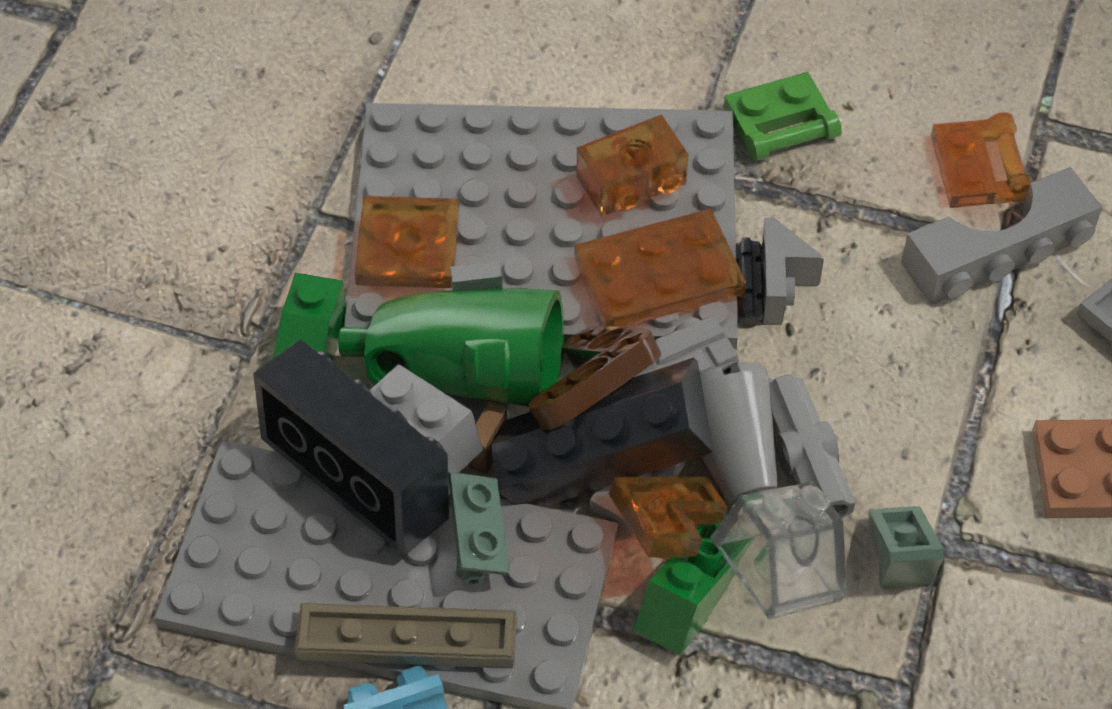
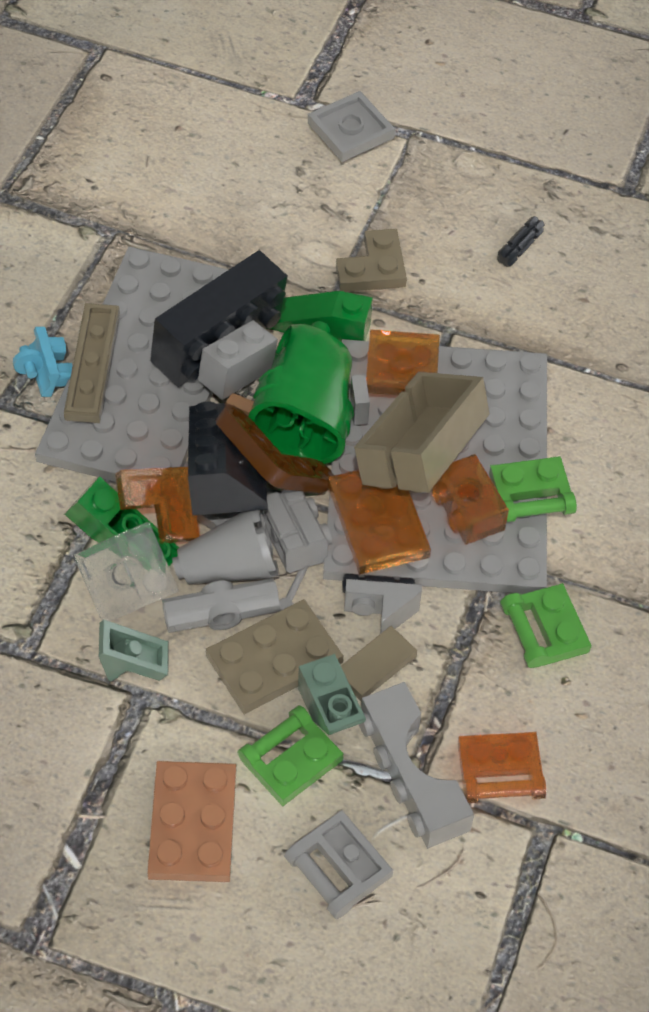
camera: 90 degrees right, 0 degrees up
sand green hinge [448,472,510,587] -> none
none -> dark tan plate [206,599,344,715]
none -> bright green plate [237,705,344,807]
none -> sand green slope [298,654,366,735]
none -> dark tan plate [336,229,407,292]
none -> dark tan tile [341,626,417,702]
none -> dark tan piece [354,372,490,493]
none -> bright green plate [489,456,577,523]
none -> black axle [497,216,545,267]

